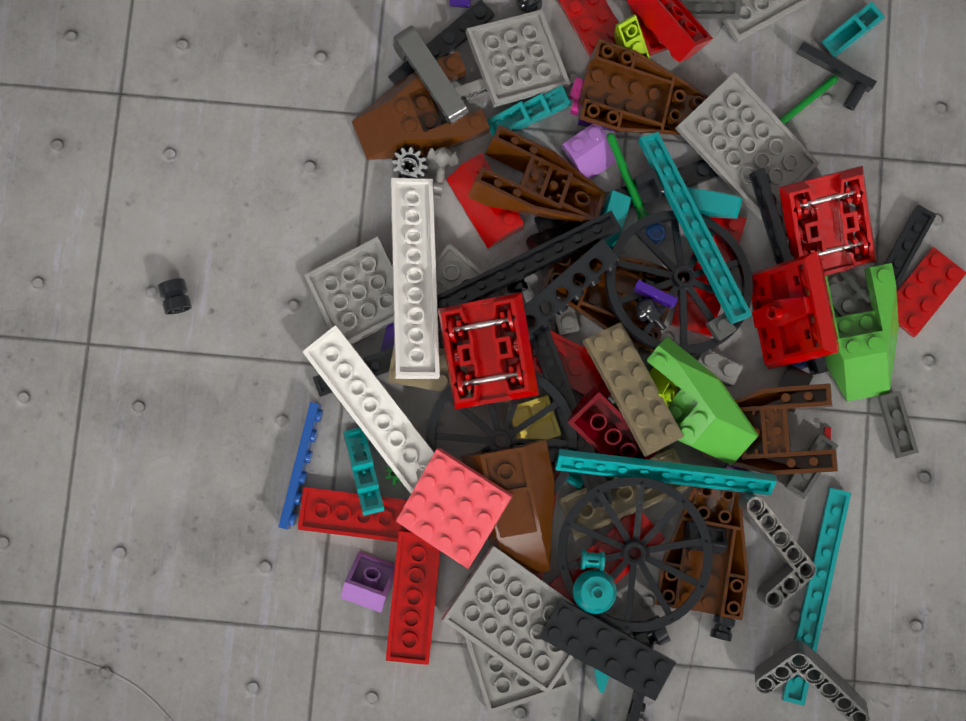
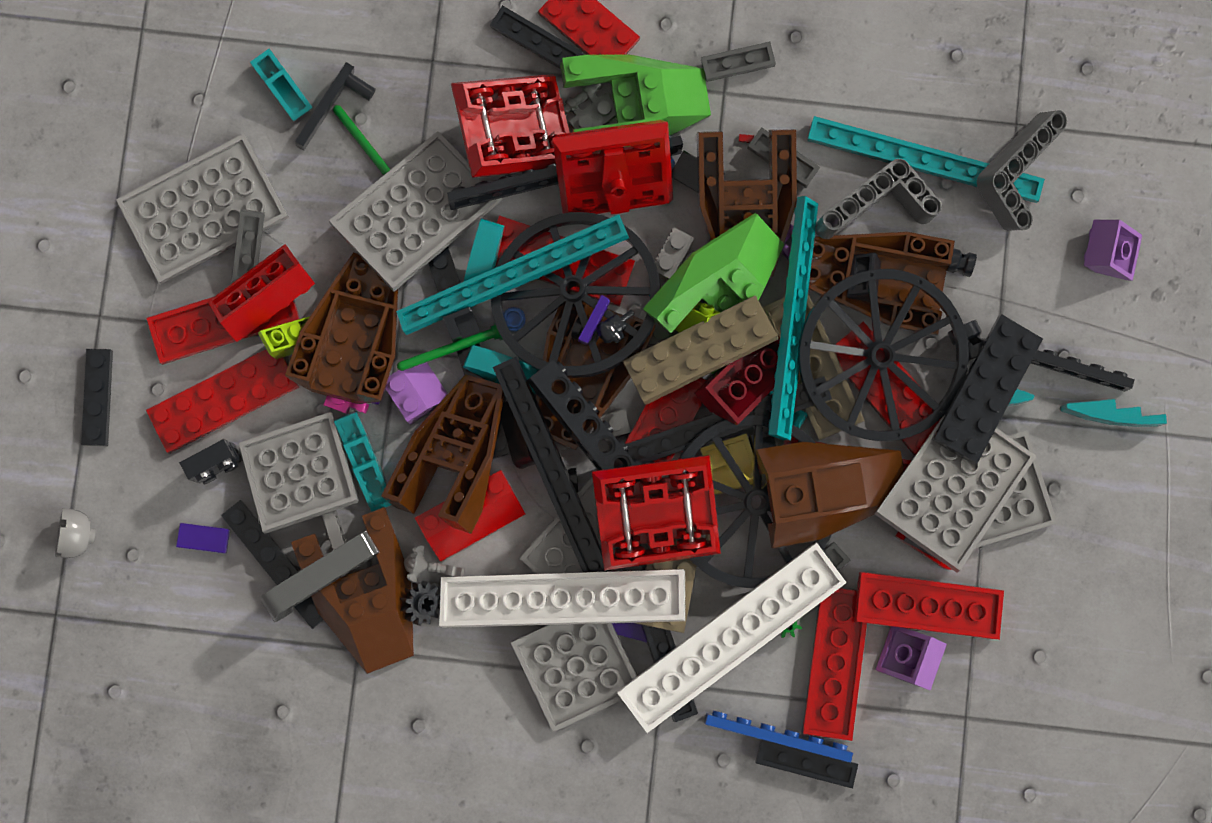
camera: 95 degrees left, 0 degrees up
teal slope [343,427,384,516] -> none
coral plate [396,448,513,569] -> none
teal cone [573,569,617,614] -> none
teal bush [580,550,605,571] -> none
dark grey plate [705,313,737,342] -> none
none -> black plate [755,739,859,789]

